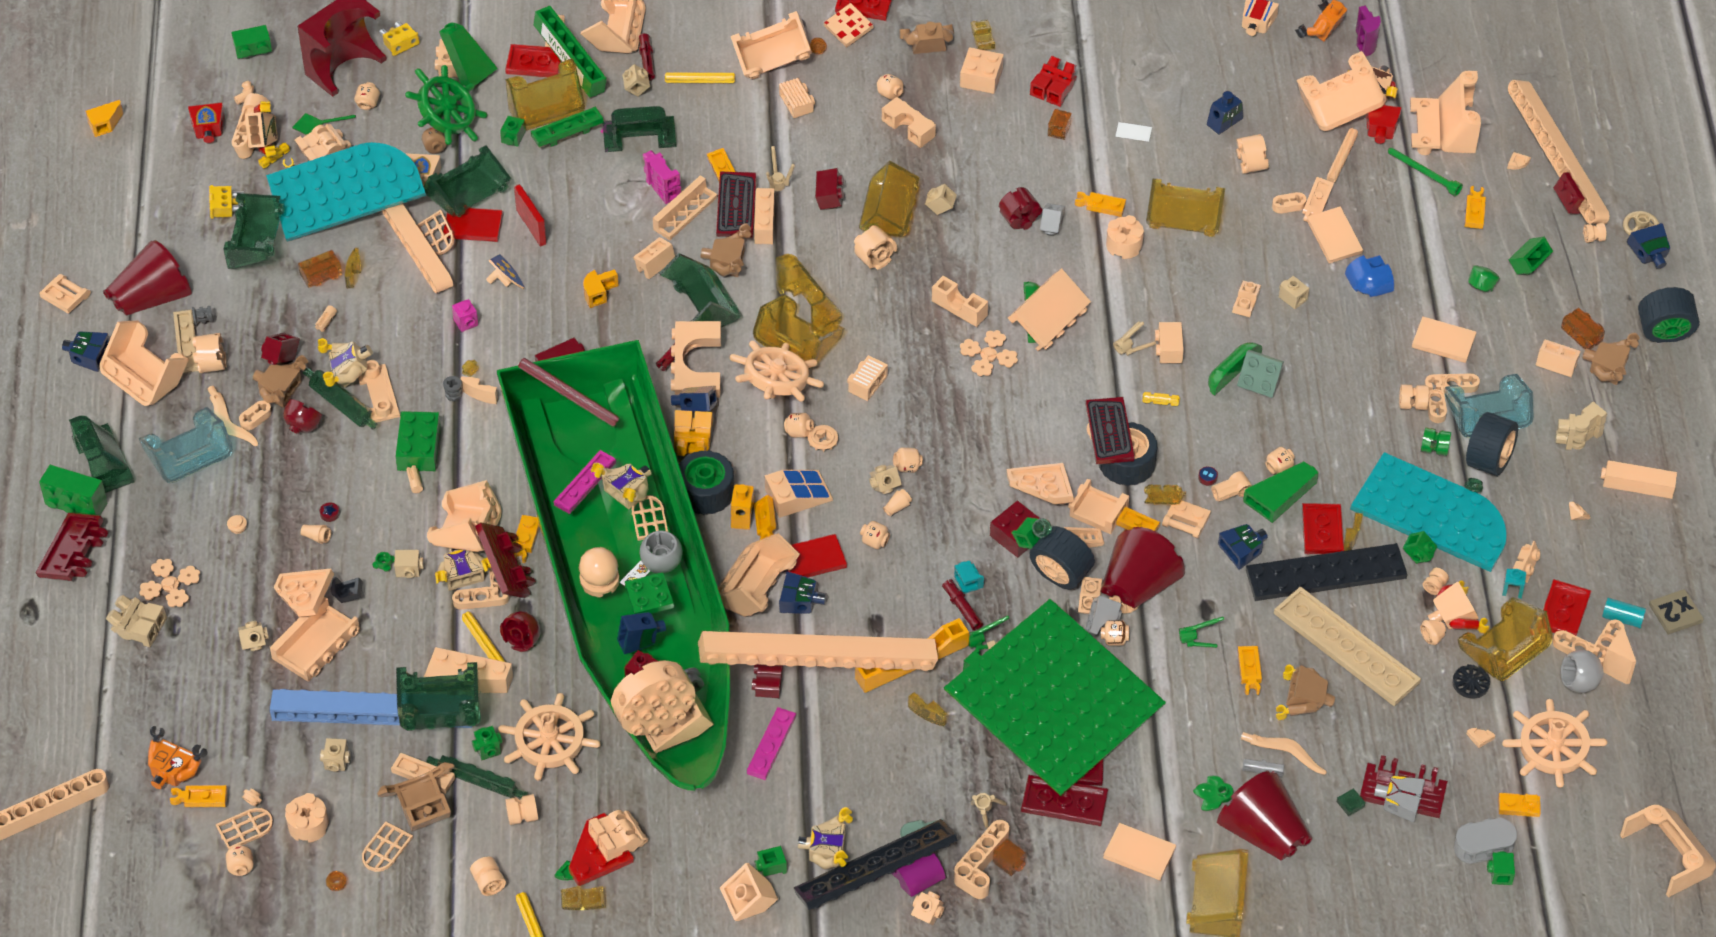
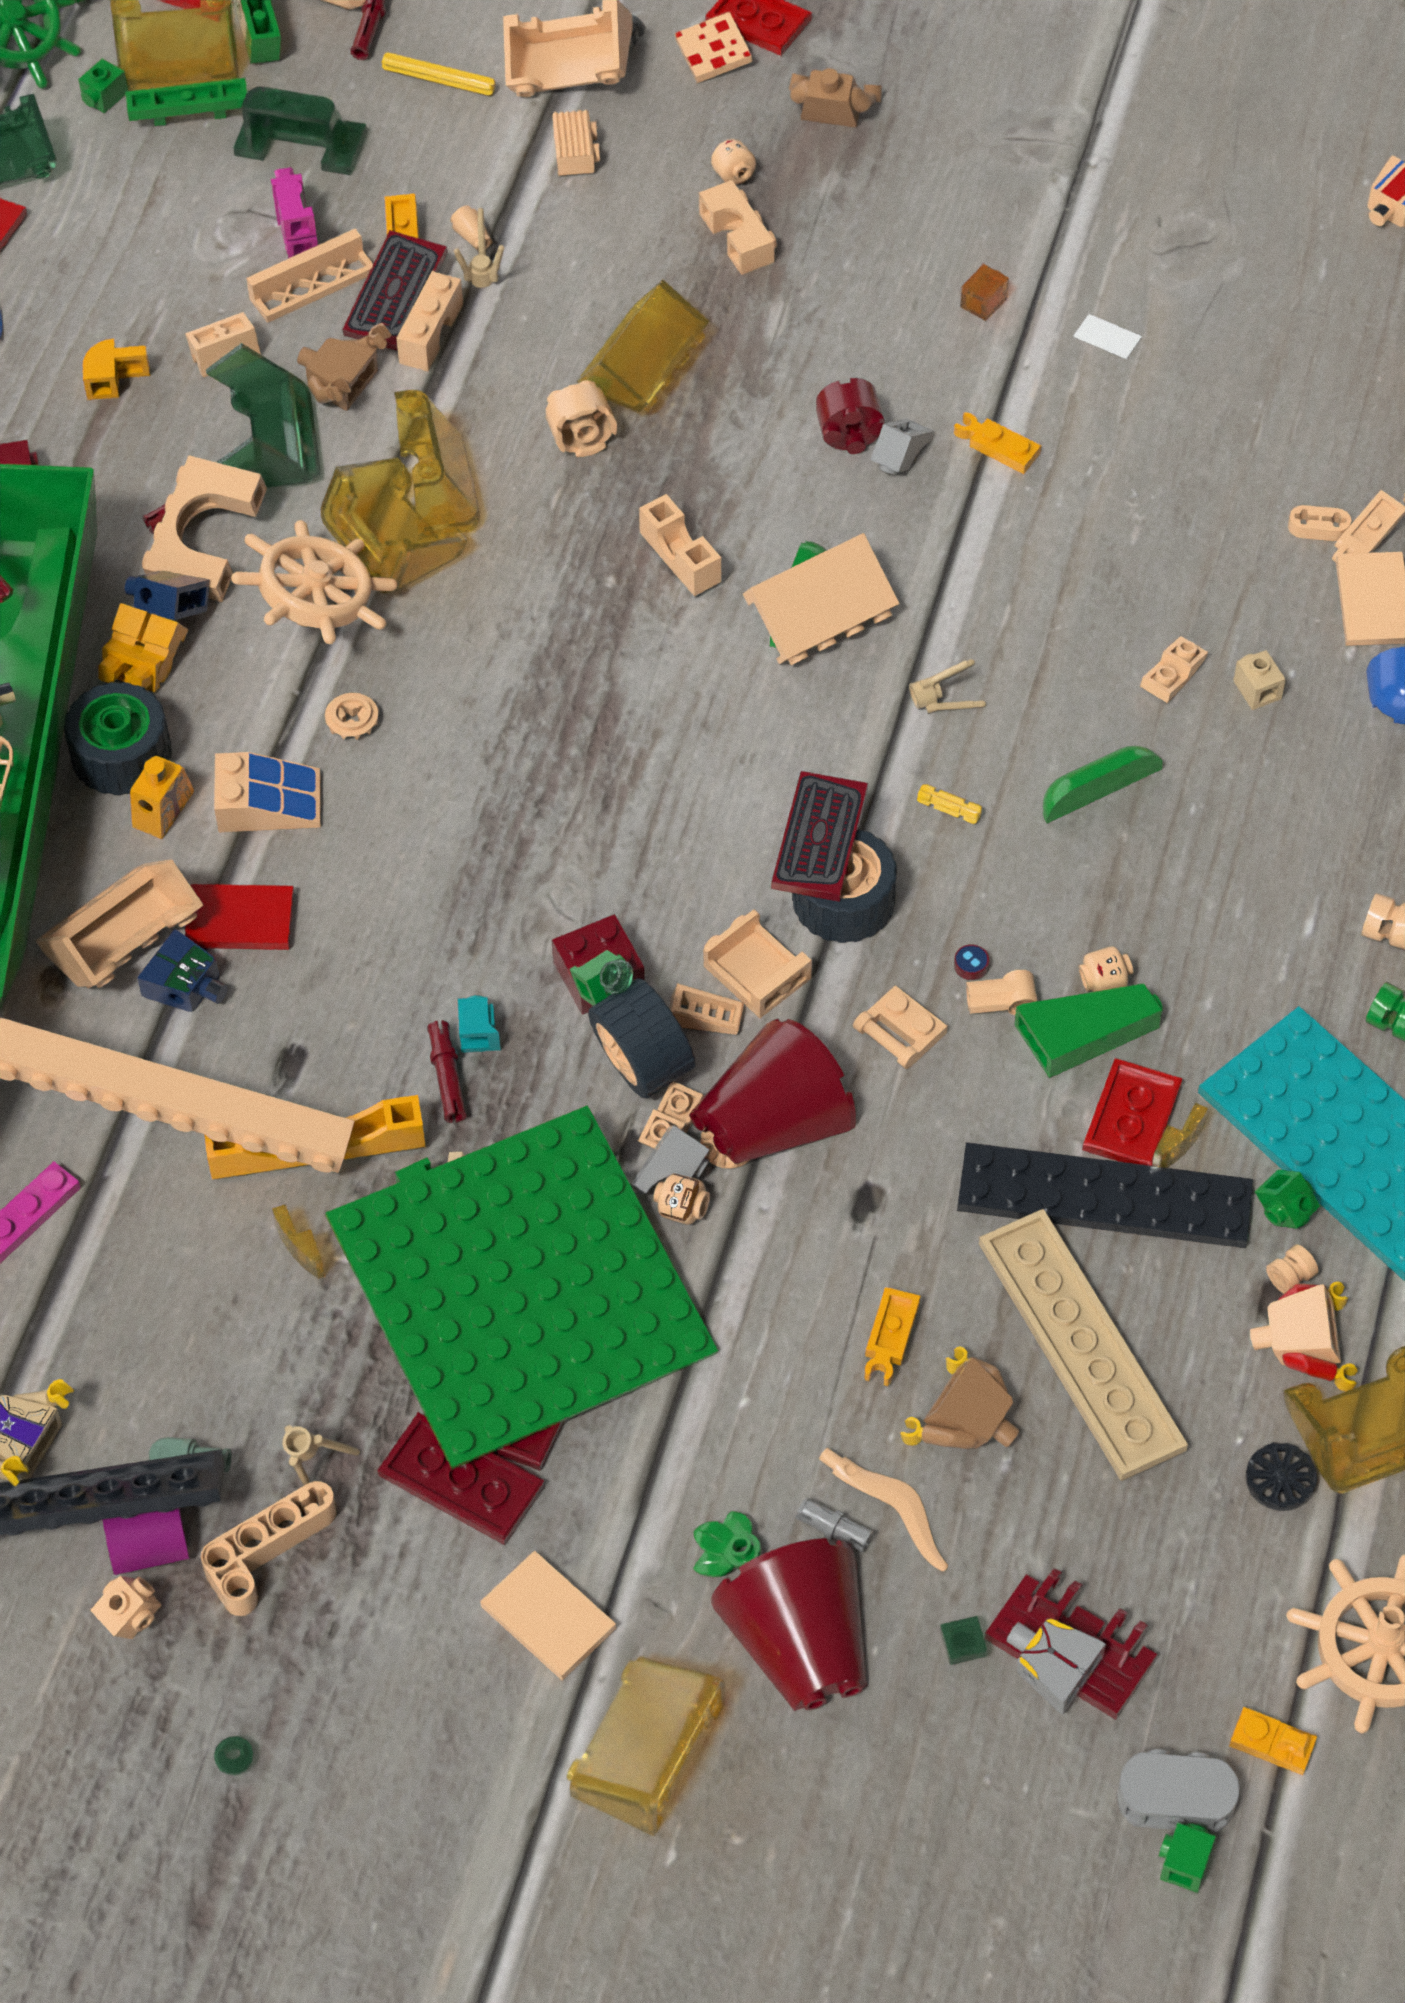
camera: 20 degrees right, 5 degrees up
red tile [514,184,546,247] -> none
tan brick [622,64,650,96] -> none
dark red brick [752,664,783,698] -> none
light orange plate [754,495,776,540] -> none
light nougat head [784,413,814,438] -> none
clear orange plate [810,38,827,54] -> none
dark red brick [815,168,844,210] -> none
light nougat brick [847,355,888,401] -> none
light nougat head [860,521,890,549] -> none
tan brick [869,465,902,494] -> none
light nougat cone [883,489,912,516] -> none
light nougat head [893,447,923,473] -> none
tan brick [925,184,957,215] -> none
light nougat piece [960,47,1004,94] -> none
light nougat plant [960,330,1018,376] -> none
green plant [969,616,1009,650] -> none
clear yellow slope [971,19,995,50] -> none
clear orange brick [993,839,1026,876] -> none
light nougat plate [1006,463,1073,504] -> none
red hips [1030,56,1077,107] -> none
light nougat brick [1106,215,1144,259] -> none
light orange plate [1116,507,1160,531] -> none
clear yellow hinge [1144,484,1186,505] -> none
clear yellow windscreen [1146,178,1225,237] -> none
light nougat brick [1155,322,1183,363] -> none
green plant [1179,616,1224,648] -> none
dark blue torso [1206,91,1243,135] -> none
dark blue torso [1218,524,1268,570] -> none
light nougat brick [1236,134,1268,174] -> none
sand green plate [1237,350,1284,398] -> none
light nougat cone [1420,619,1446,645] -> none
light nougat tile [1466,728,1495,748] -> none
none -> light nougat cone [450,205,492,252]

